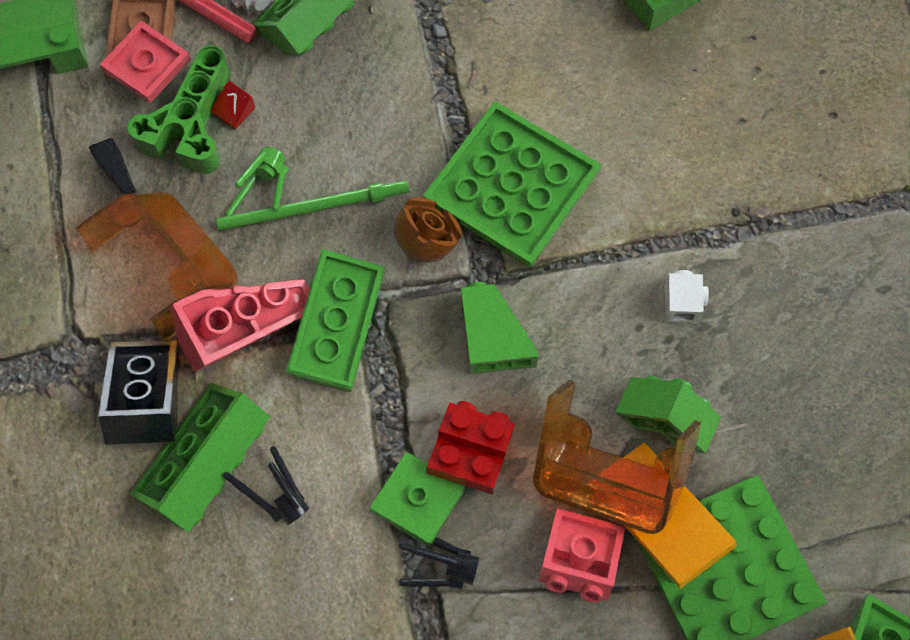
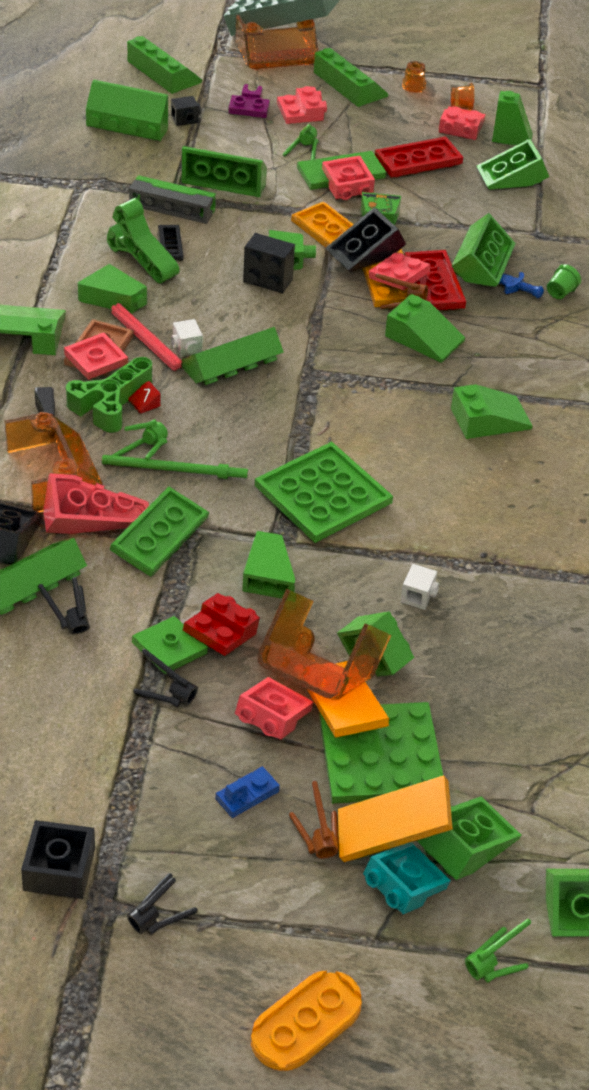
camera: 15 degrees right, 25 degrees down
dark orange cylinder [394,197,462,263] -> none

